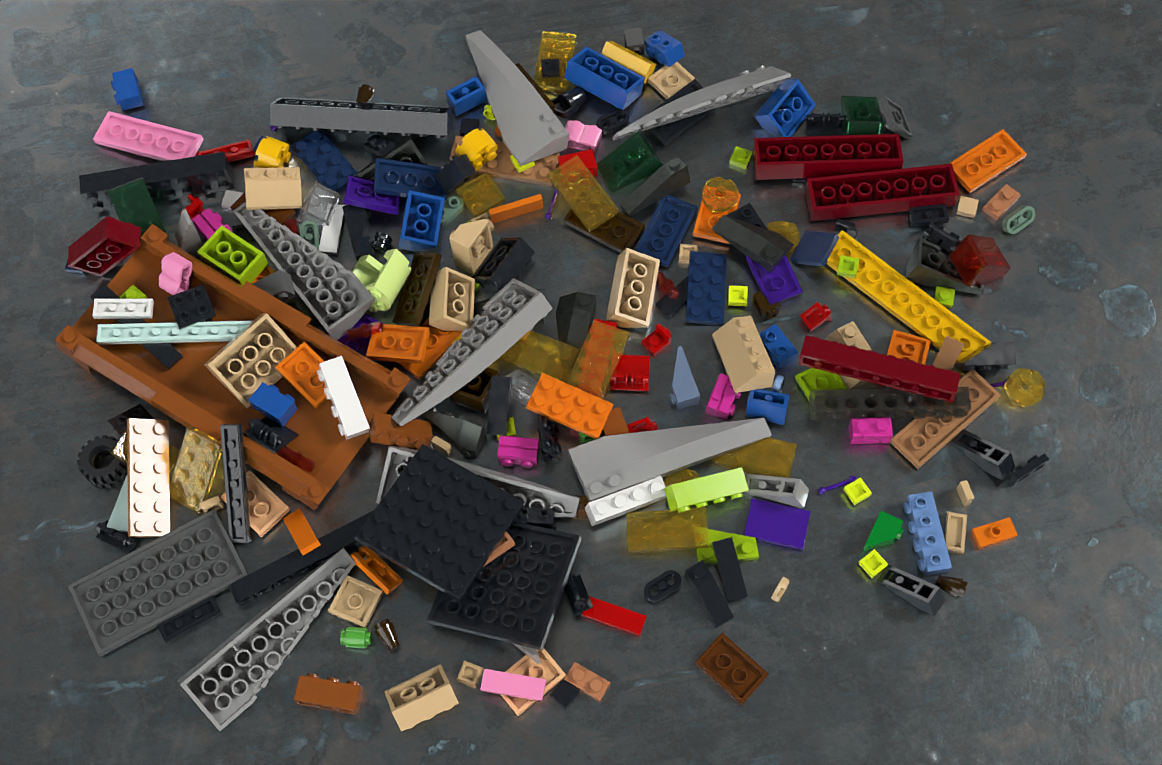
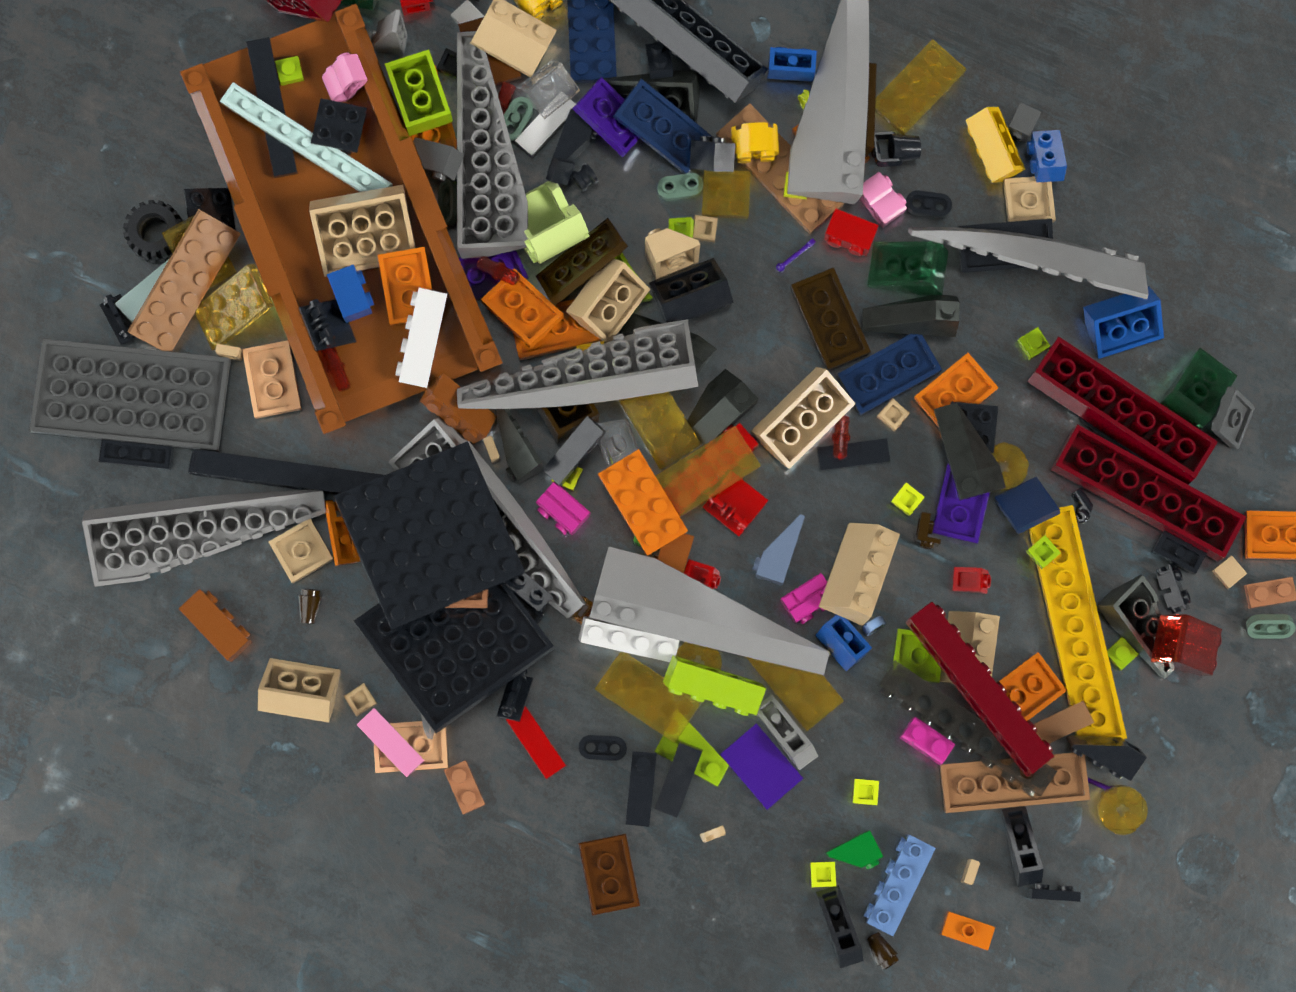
camera: 30 degrees right, 15 degrees up
white tile [92,299,154,319] -> none
dark pink brick [192,208,233,242] -> none
black tile [220,423,251,543] -> none
orange tile [282,508,321,555] -> none
bright green brick [340,627,372,648] -> none
blue slope [398,190,445,252] -> none
black tile [460,118,480,137] -> none
orange tile [489,194,543,224] -> none
black hinge [537,413,562,462] -> none
black tile [541,59,560,78] -> none
clear yellow plate [547,155,619,232] -> none
black tile [550,679,579,709] -> none
blue brick [564,46,645,110] -> none
red bracket [641,323,671,357] -> none
dark blue plate [685,251,727,326] -> none
clear yellow plate [702,177,738,213] -> none
blue brick [759,324,798,371] -> none
black hinge [807,113,844,136] -> none
dark purple hinge [818,475,857,494] -> none
tan tile [944,511,967,555] -> none

